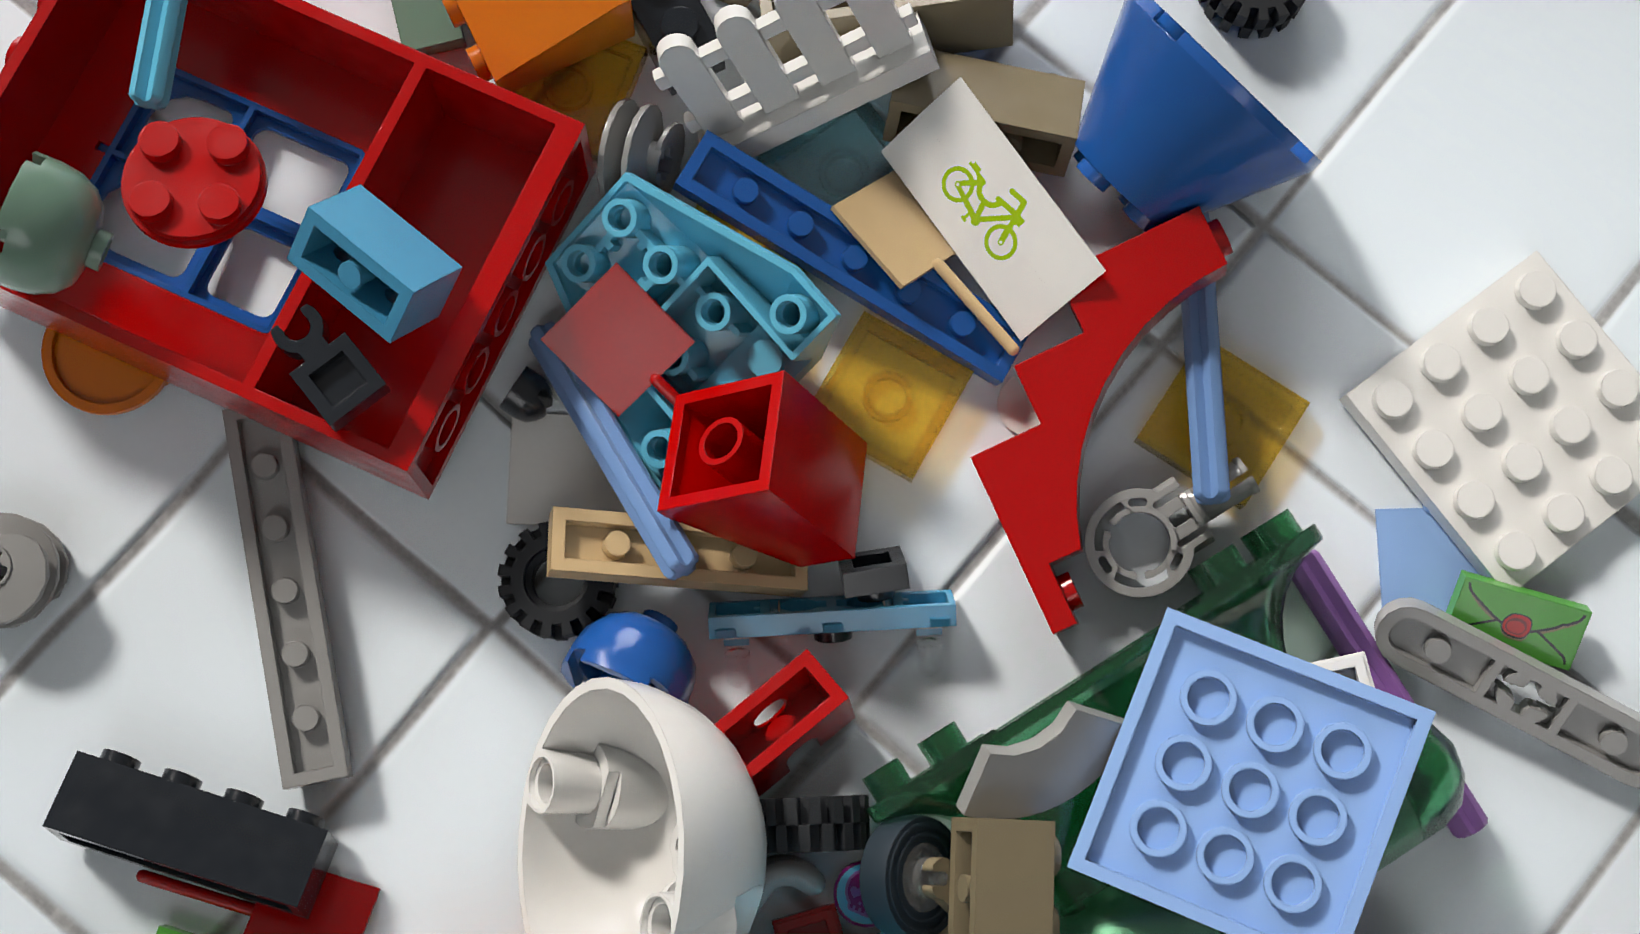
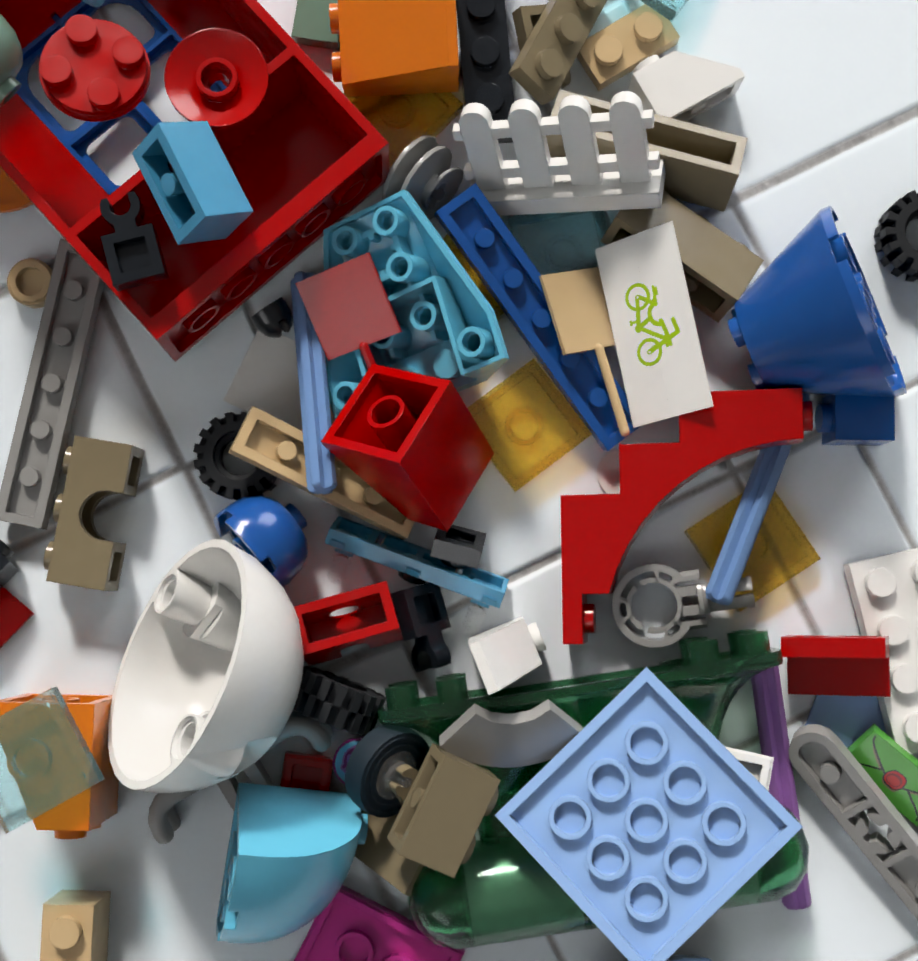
camera: 30 degrees right, 5 degrees up
none -> tan tile [7,258,53,309]
none -> dark tan arch [43,435,145,591]
none -> red dish [164,28,269,129]
none -> black plate [391,583,451,672]
none -> white slope [468,616,547,695]
none -> red panel [781,635,891,697]
none -> blue brick [815,394,895,446]

